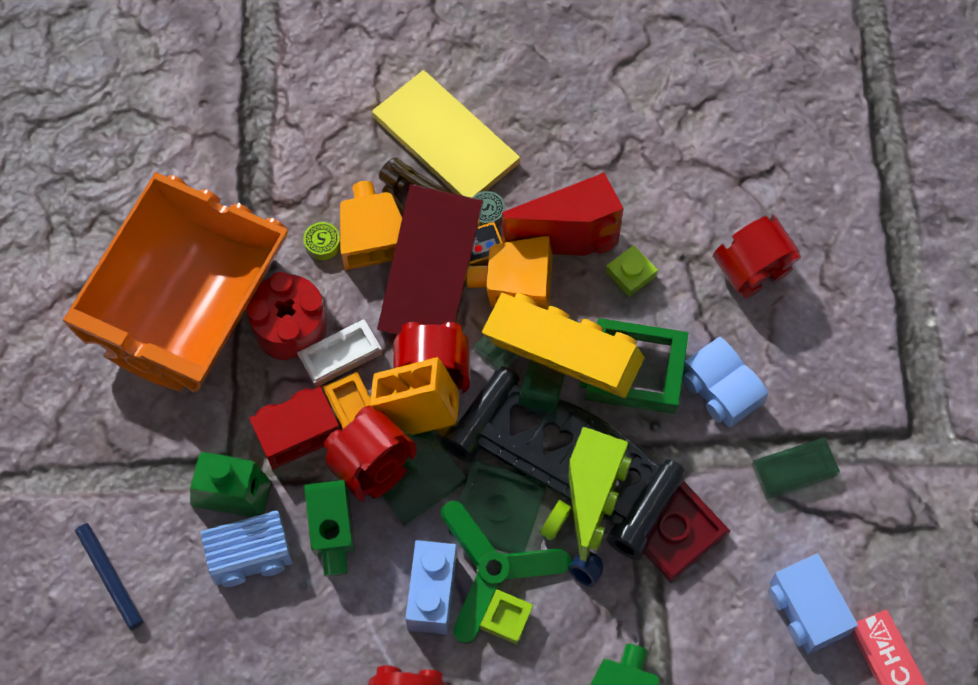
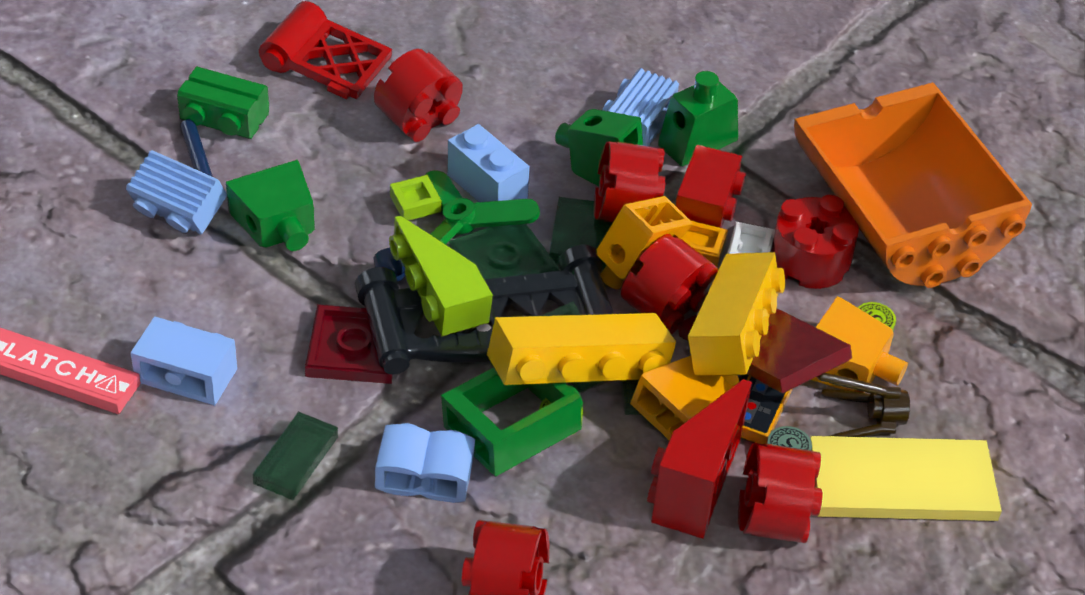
camera: 130 degrees right, 20 degrees down
dark blue bar [75,523,144,630] -> none
lime plate [605,245,658,297] -> none
none -> yellow brick [688,252,785,375]
none -> red brick [738,443,823,543]

